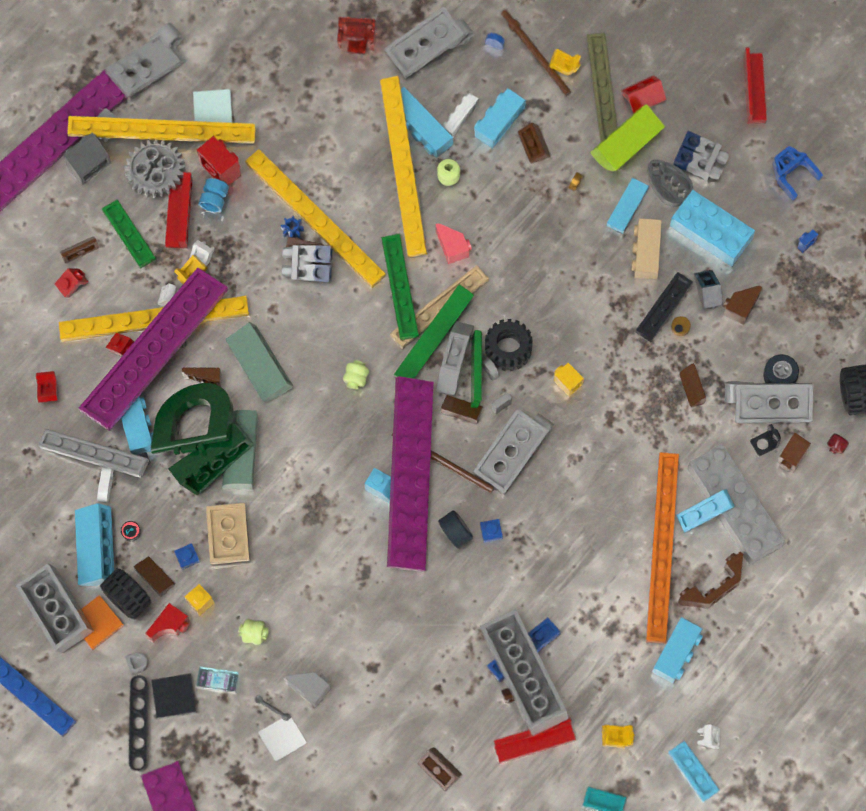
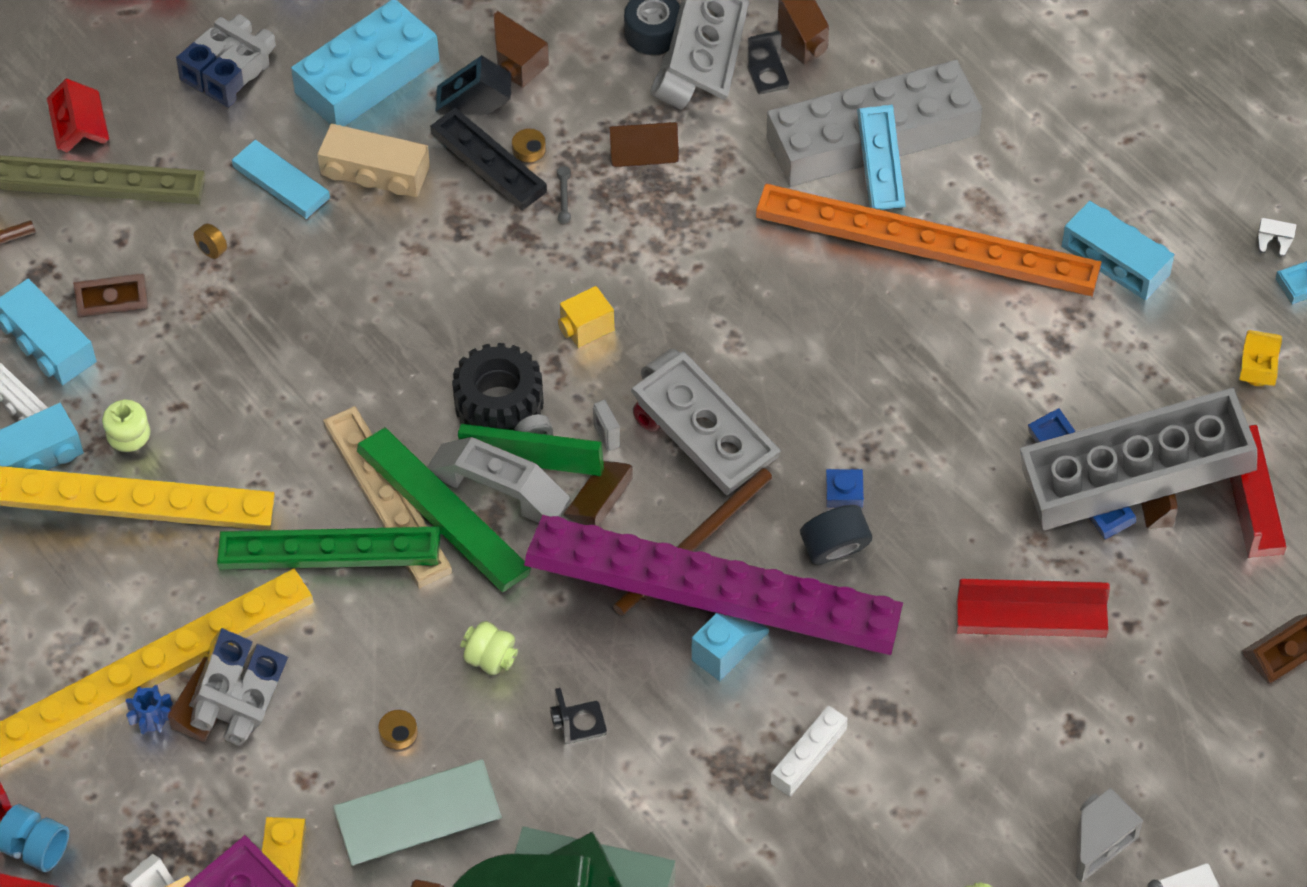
camera: 80 degrees left, 15 degrees down
coral slope [435,223,472,264] -> none
lime brick [590,104,665,171] -> none
dark grey piece [647,159,693,207] -> none
reddish brown slope [678,551,743,609] -> none
none -> pearl gold tile [378,710,418,750]
none -> black bracket [550,687,607,745]
none -> dark grey hinge [557,166,571,224]
none -> white piece [771,705,848,797]
none -> red panel [956,579,1110,638]

